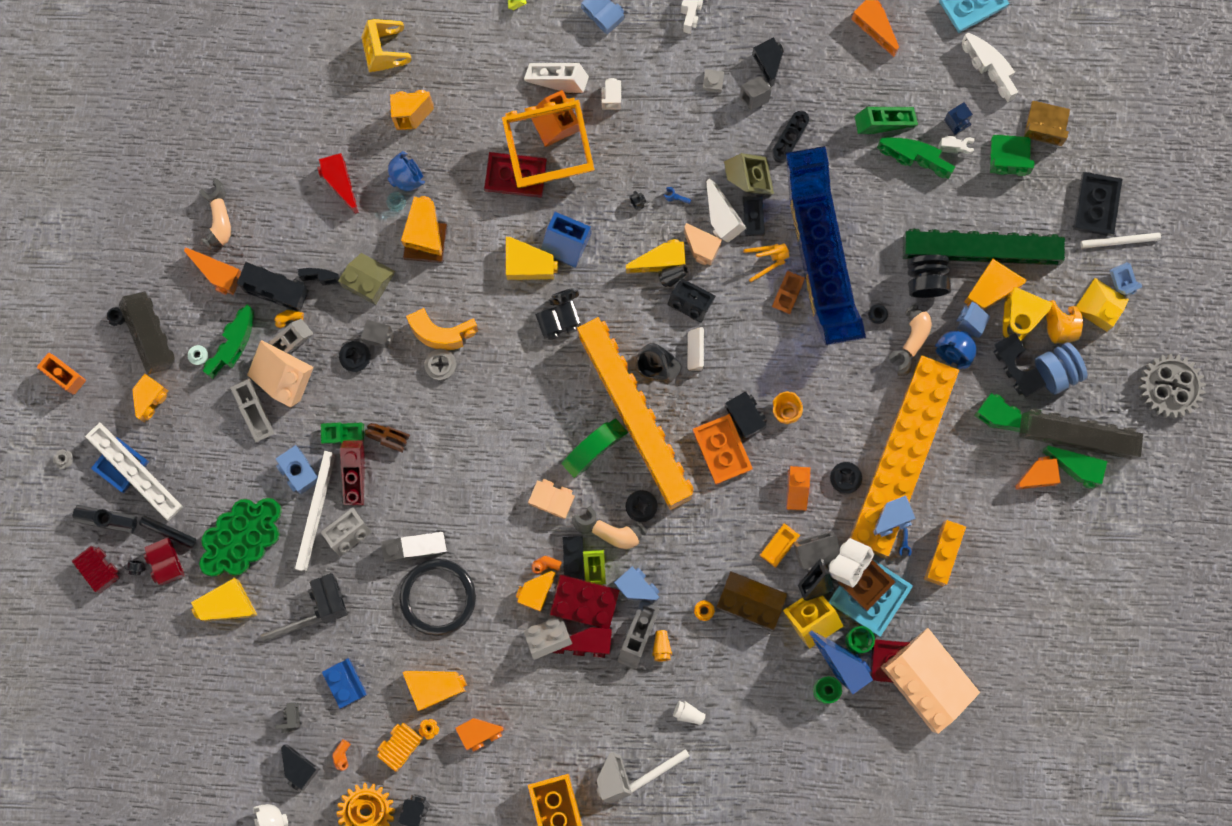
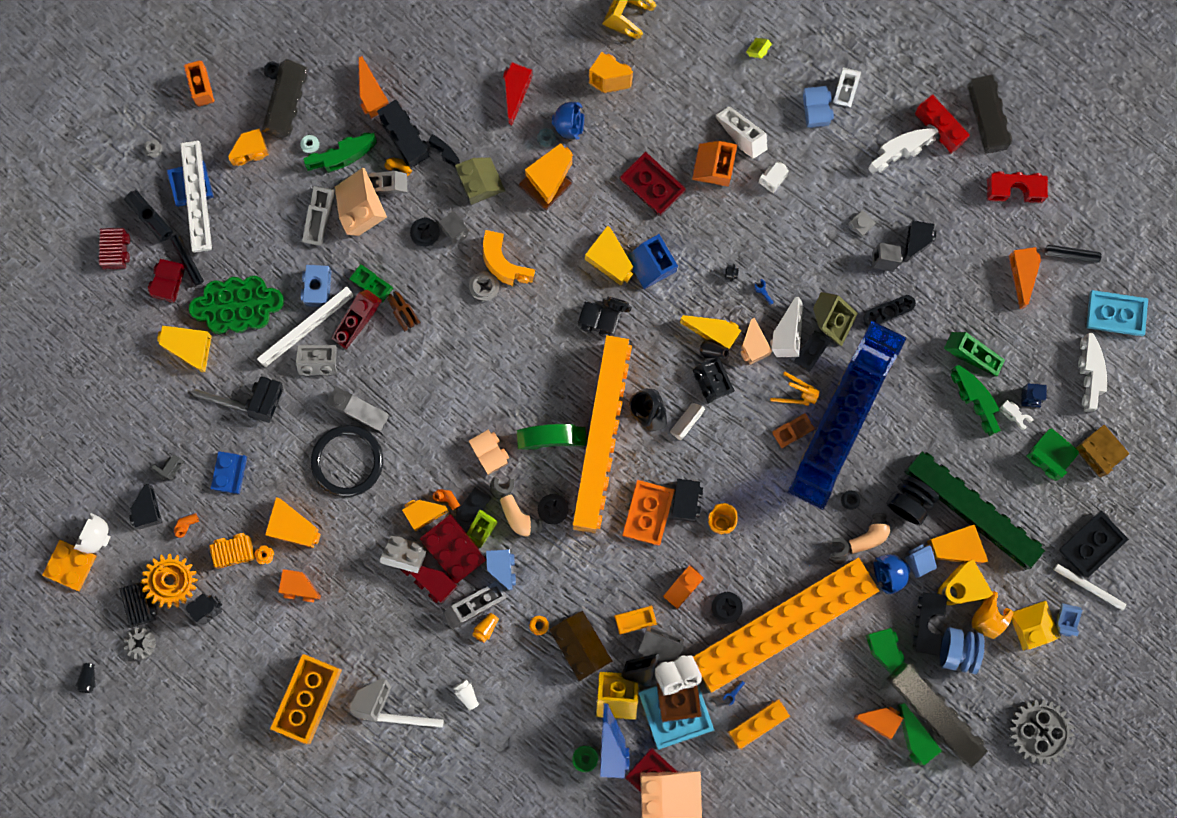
camera: 30 degrees right, 0 degrees up
black plate [125,560,146,575] -> none
piece [199,178,231,251] -> none
light orange window [502,98,595,188] -> none
green wheel [845,626,875,654] -> none
medium blue slope [873,496,916,537] -> none

